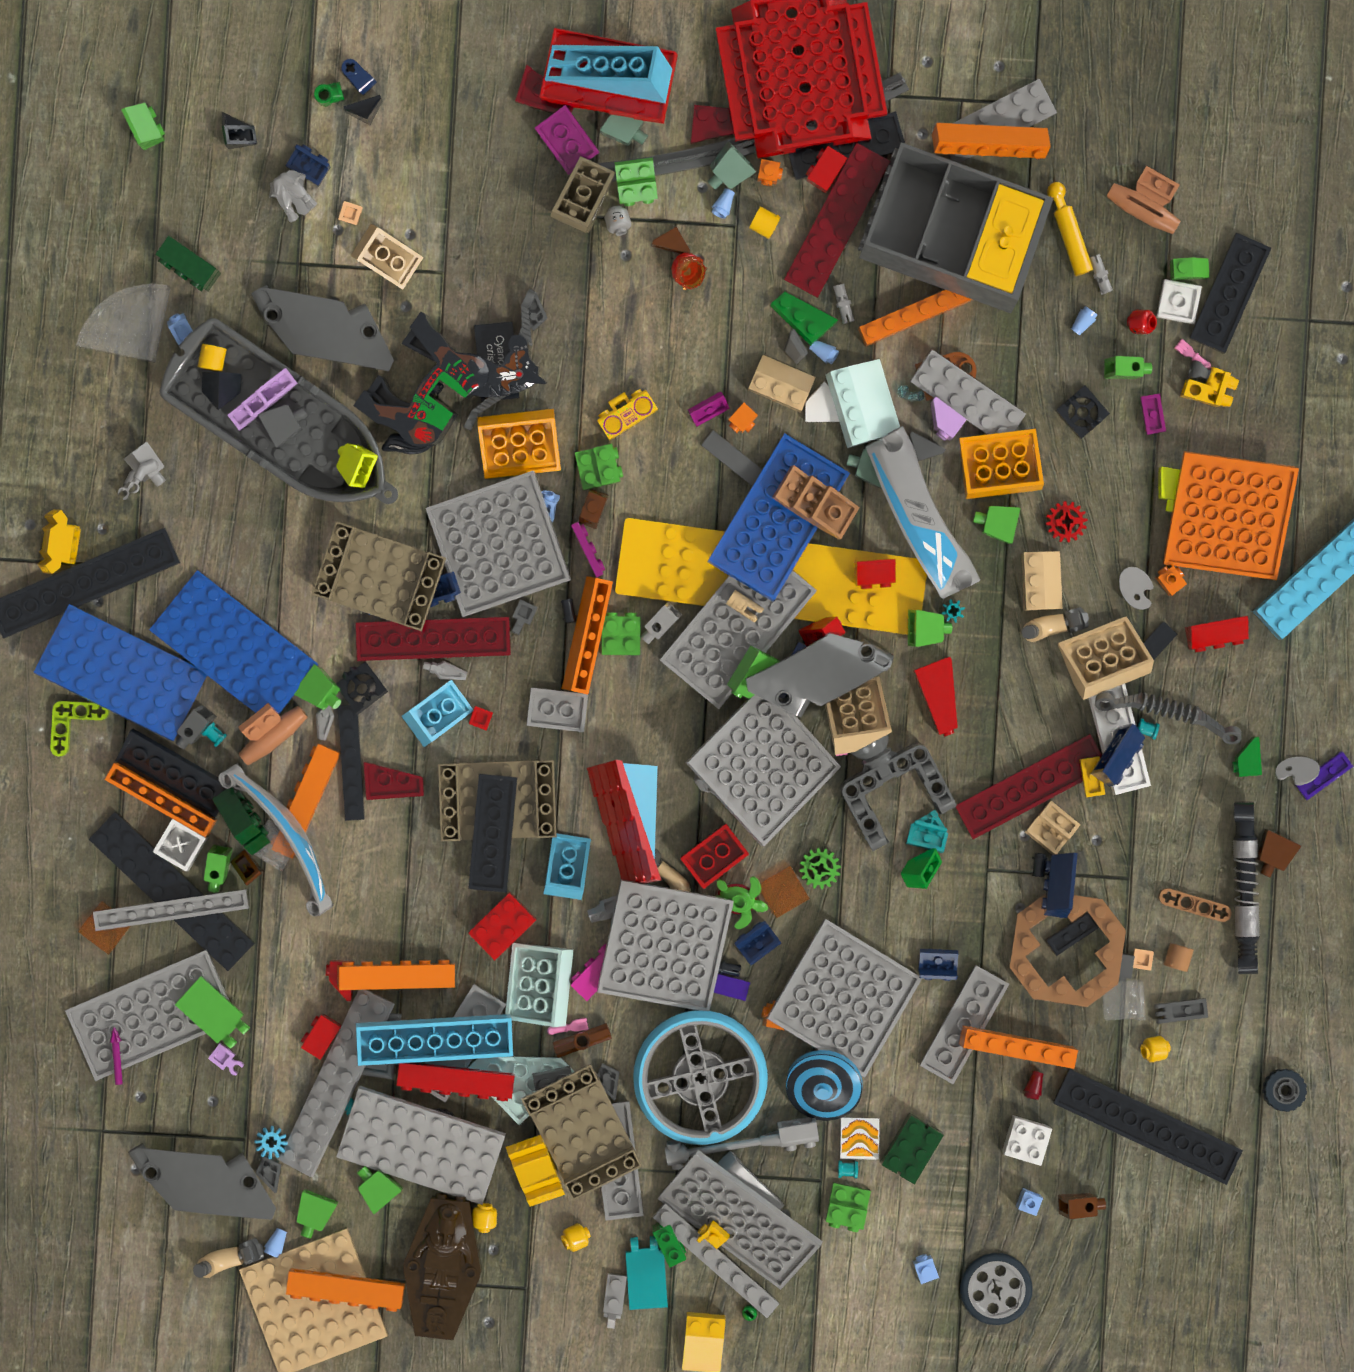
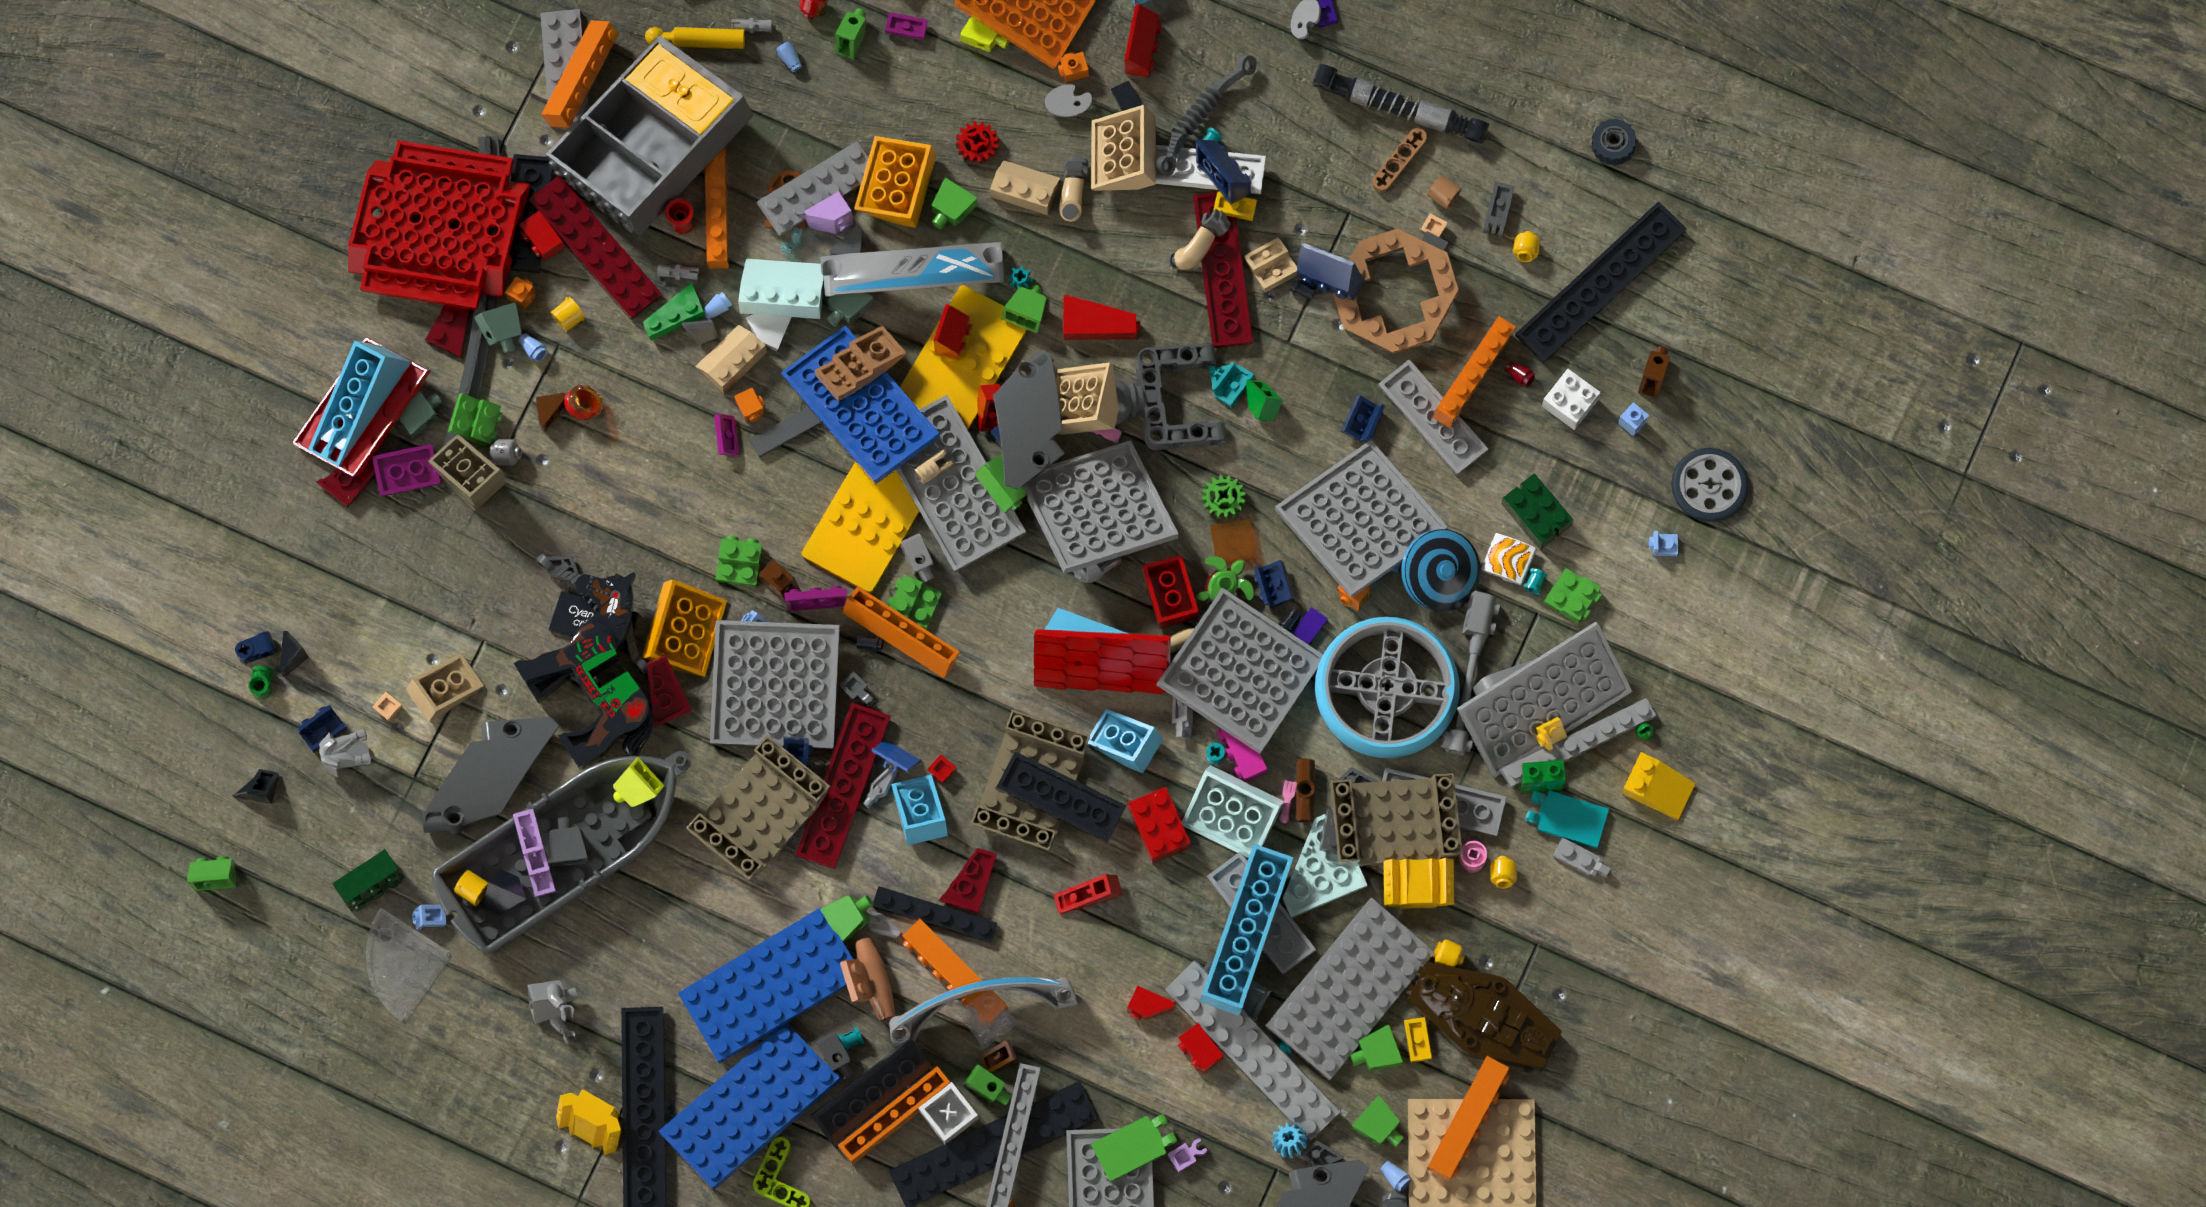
camera: 70 degrees left, 15 degrees down
dark green piece [212,787,271,855] -> none
black piece [336,661,388,715] -> none
orange brick [337,960,455,990] -> none
red brick [397,1062,515,1101] -> none
light grey plate [527,688,588,732] -> none
yellow piece [597,389,658,441] -> none
black tile [1046,912,1099,956] -> none
black piece [1055,385,1110,439] -> none
clear bracket [1103,980,1146,1021] -> none
green slope [1232,737,1262,777] -> none
reddish brown torso [1257,829,1301,878] -> none
none -> dark red wing [647,654,692,728]
none -> red plant [665,198,693,235]
none -> blue piece [872,740,921,772]
none -> red slope [1053,874,1123,914]
none -> tan piece [1168,209,1230,270]
none -> teal bush [1206,743,1225,765]
none -> yellow plate [1404,1017,1432,1063]
none -> bright pink wheel [1459,841,1487,873]

